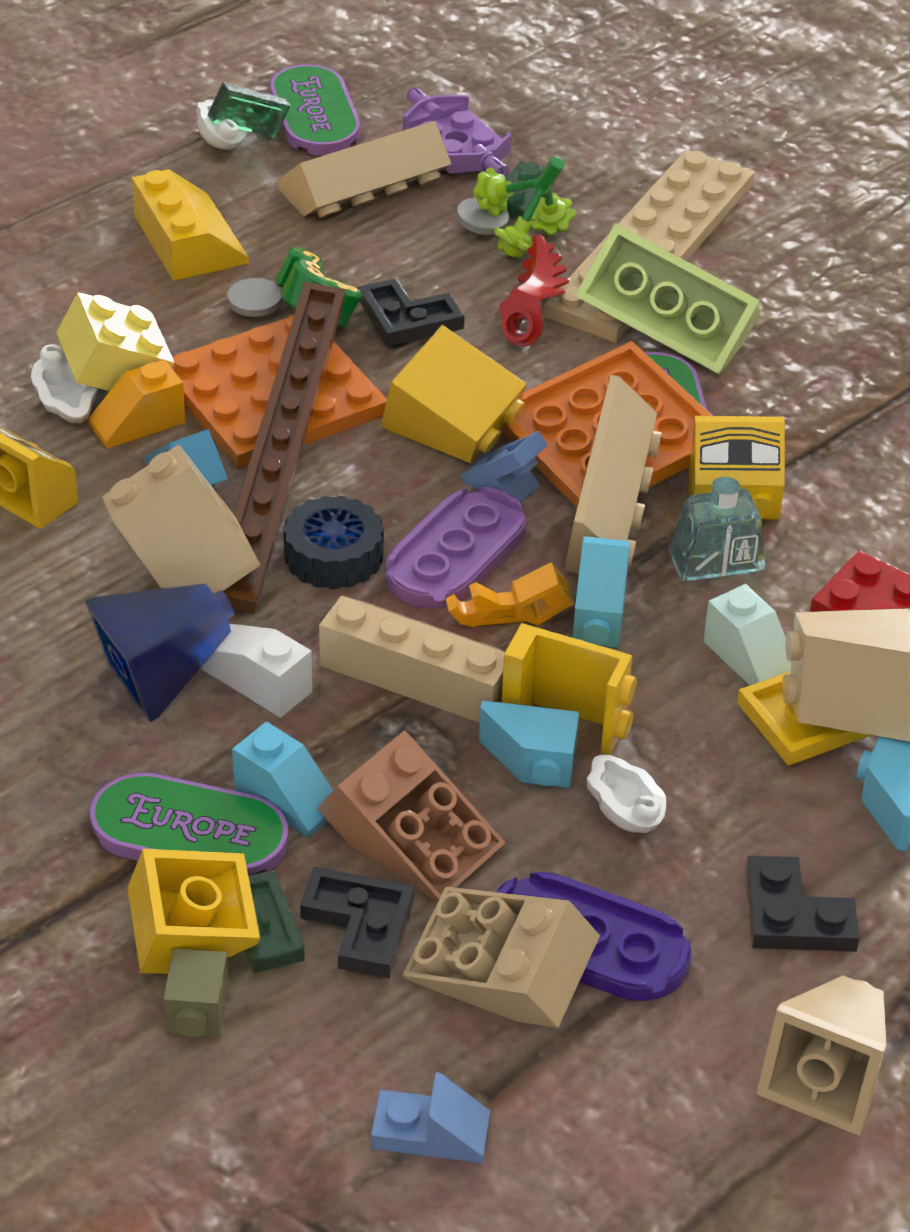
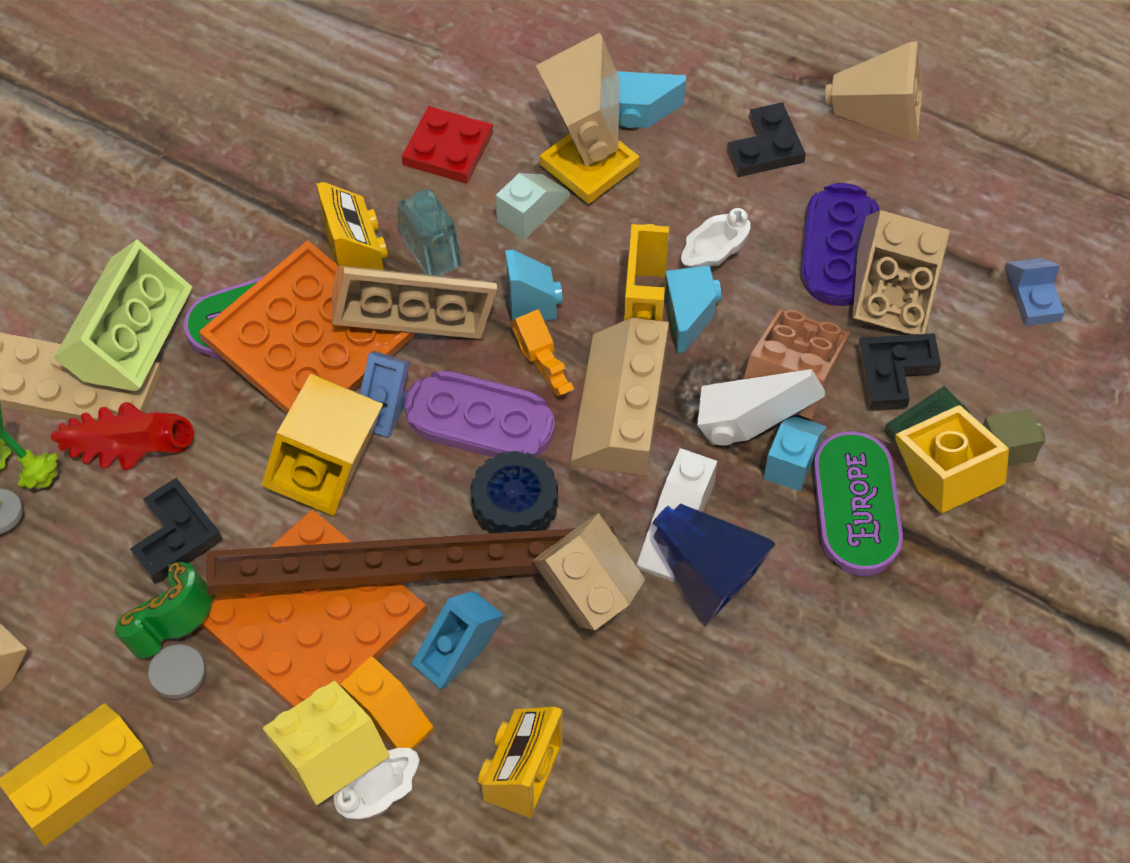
camera: 105 degrees left, 15 degrees up
none -> white slope [697,369,825,445]

